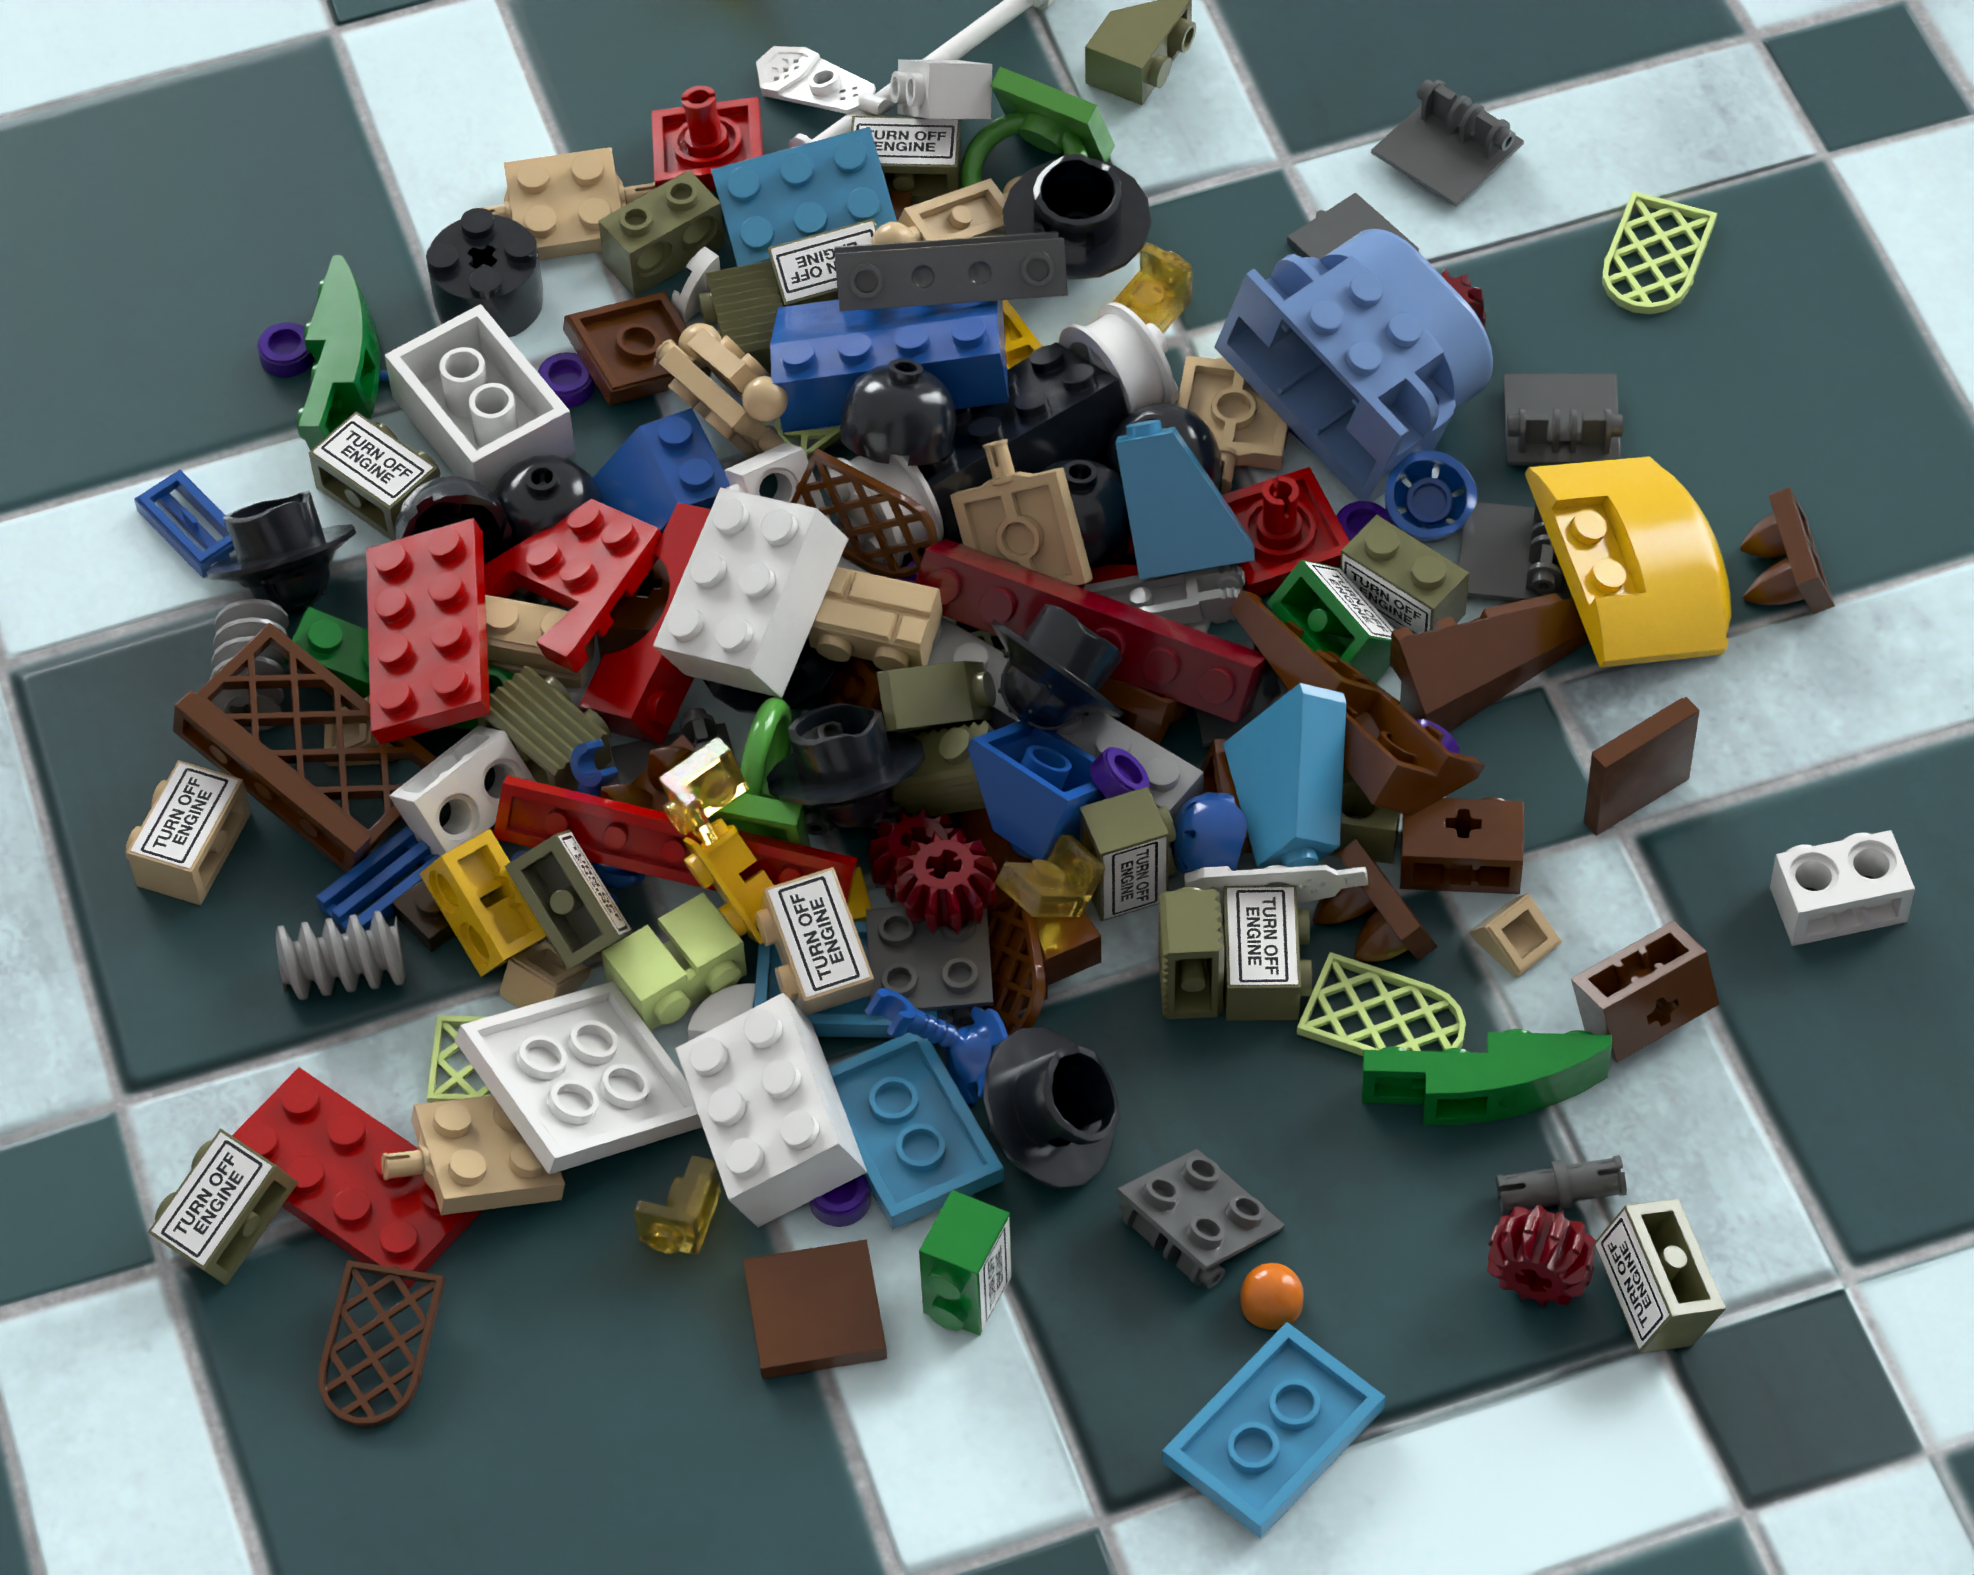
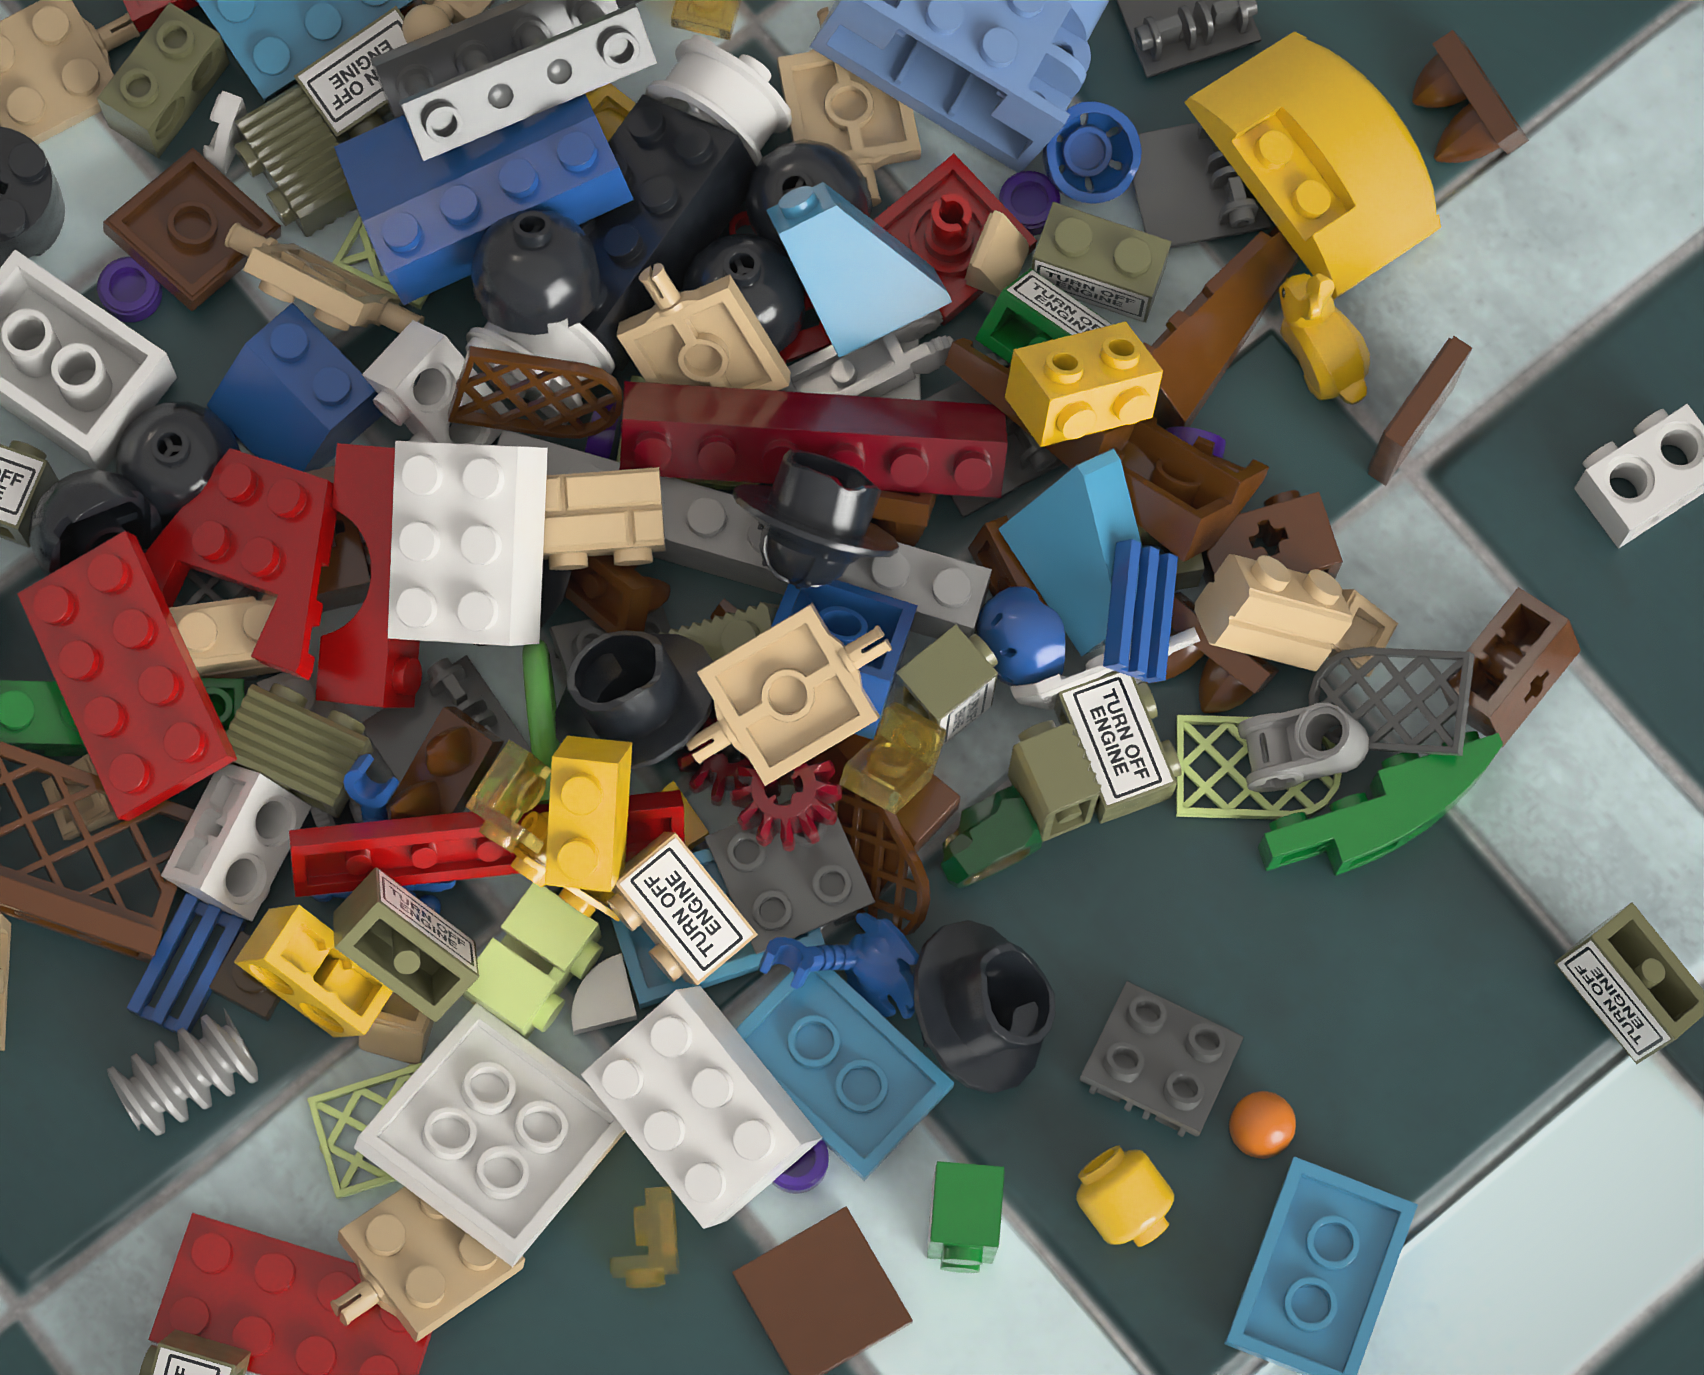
camera: 25 degrees left, 20 degrees up
tan plate [678,323,788,422] -> none
olive slope [877,661,996,733] -> none
dark purple tile [1090,747,1150,798] -> none
dark red gear [1487,1205,1596,1307] -> none
dark grey pin [1496,1155,1627,1215] -> none
none -> yellow brick [545,736,632,892]
none -> tan plate [686,603,892,786]
none -> dark green rock [940,785,1043,888]
none -> tan slope [965,210,1029,297]
none -> yellow brick [1005,321,1163,447]
none -> yellow head [1076,1145,1174,1247]
none -> blue tile [1103,539,1178,683]
none -> tan brick [1194,554,1353,671]
none -> light grey piece [1238,703,1369,792]
none -> yellow animal [1279,273,1370,405]
none -> dark grey window [1308,646,1474,756]

